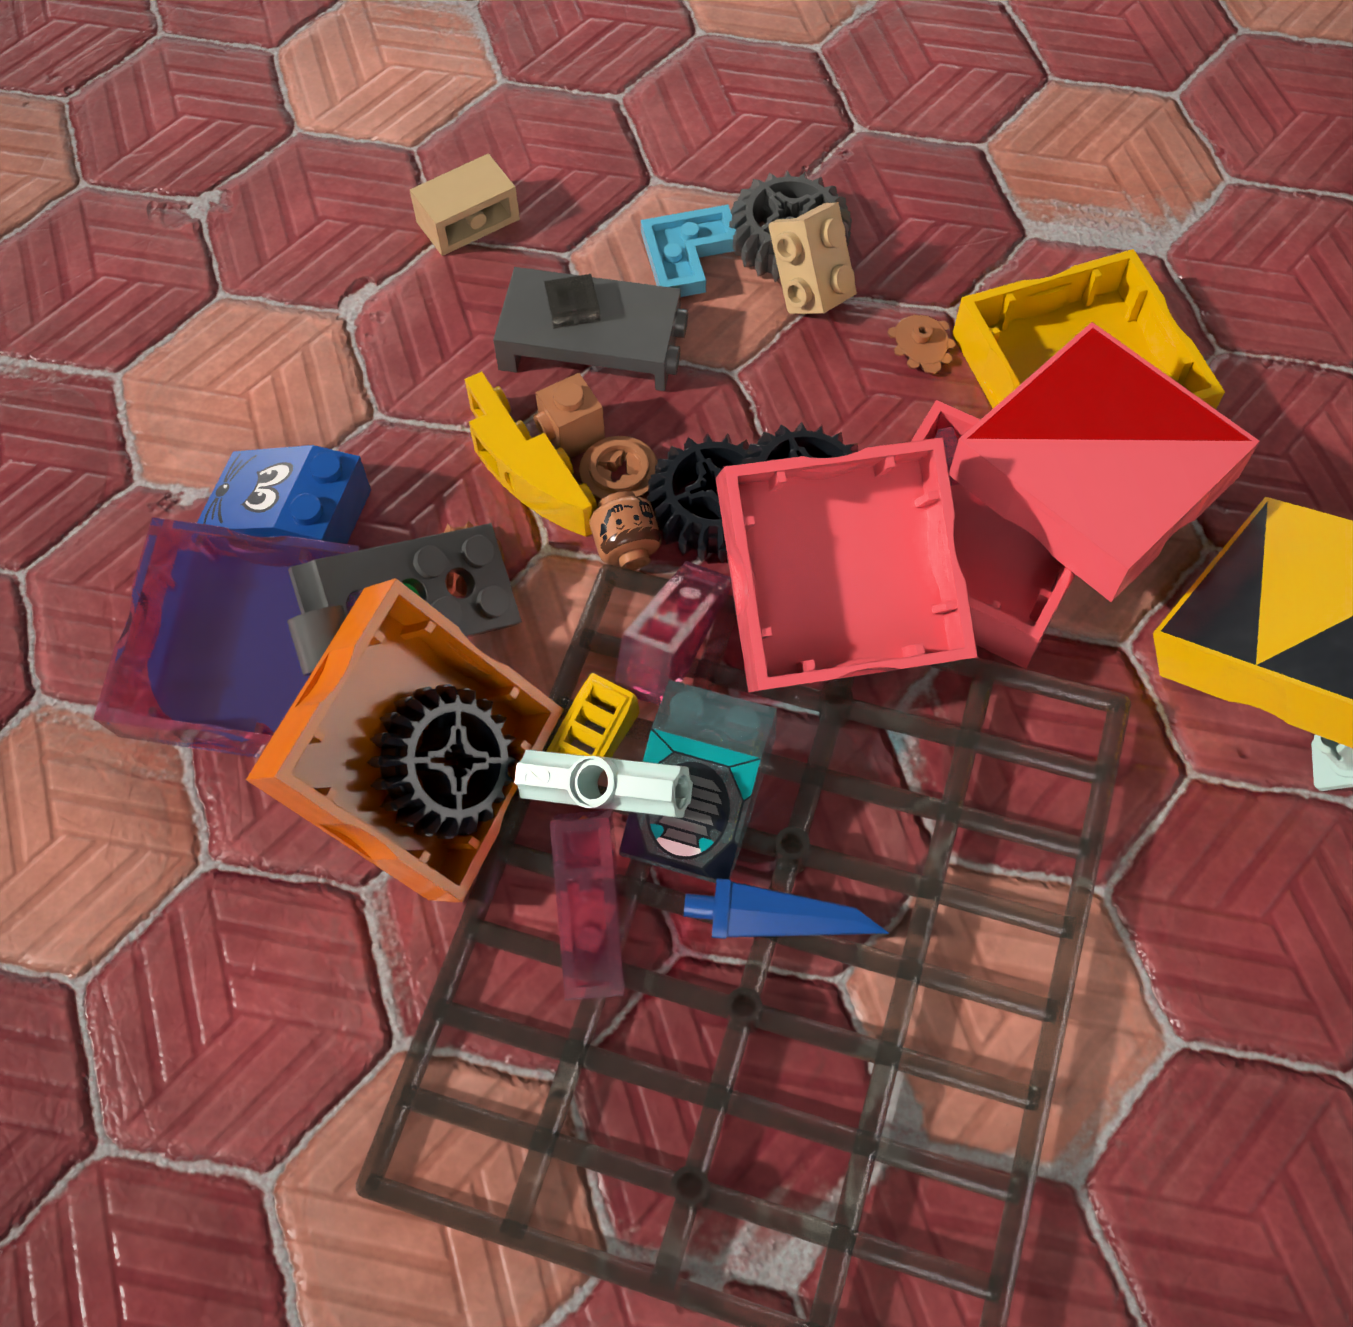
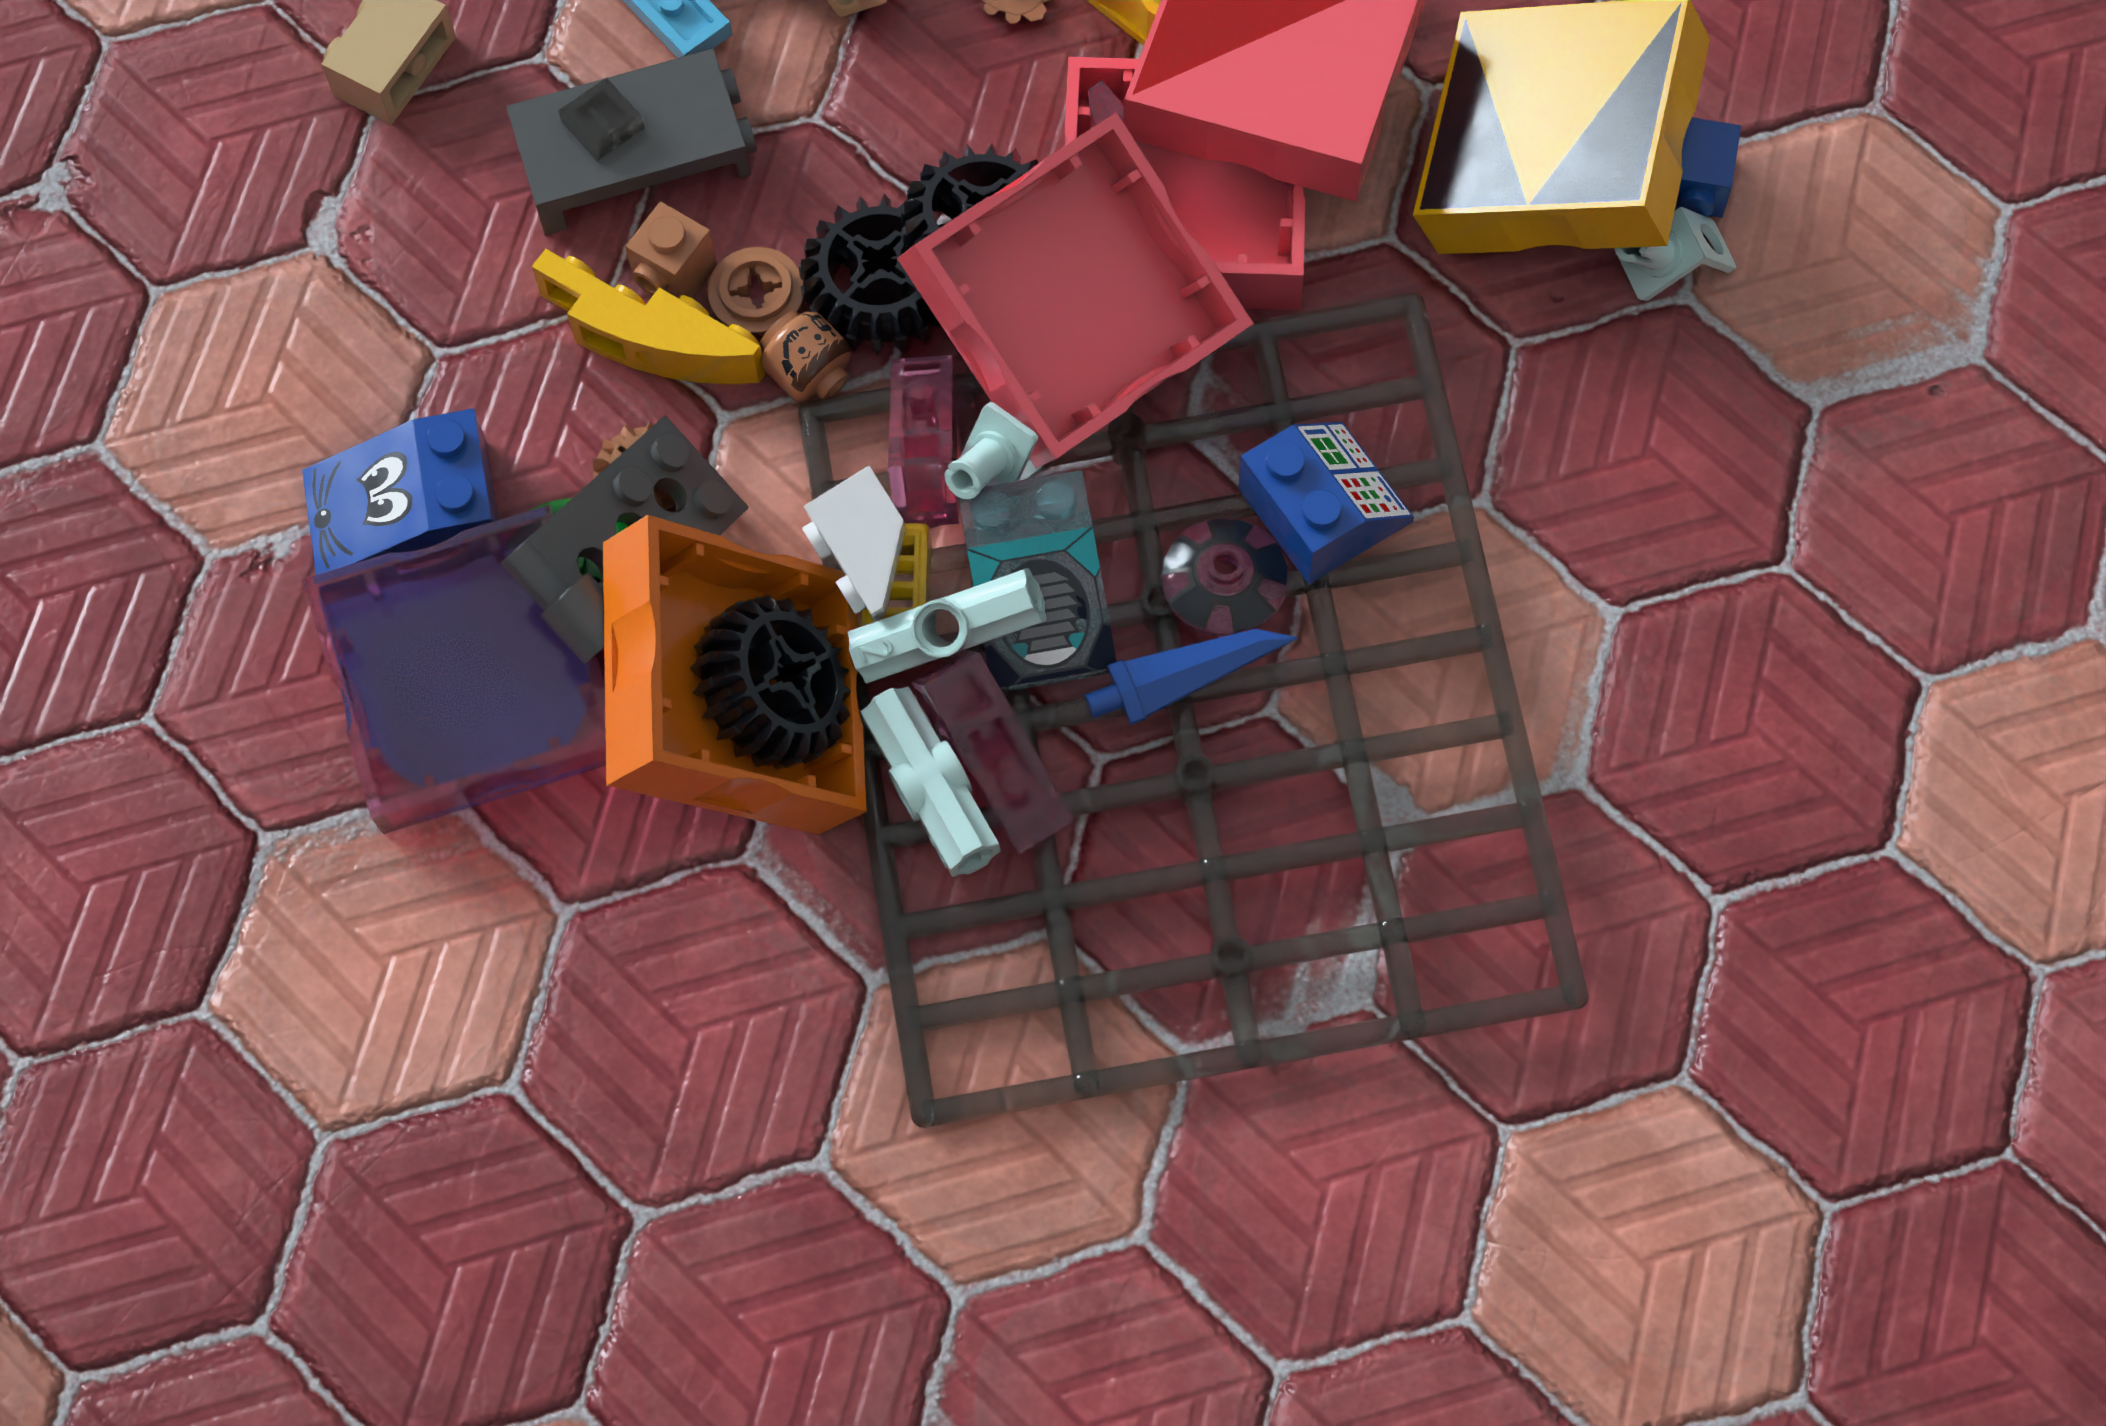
camera: 25 degrees left, 5 degrees up
none -> white slope [802,466,906,622]
none -> light aqua piece [860,686,1001,877]
none -> light aqua bracket [944,402,1043,500]
none -> dish [1161,518,1289,637]
none -> blue slope [1238,422,1414,584]

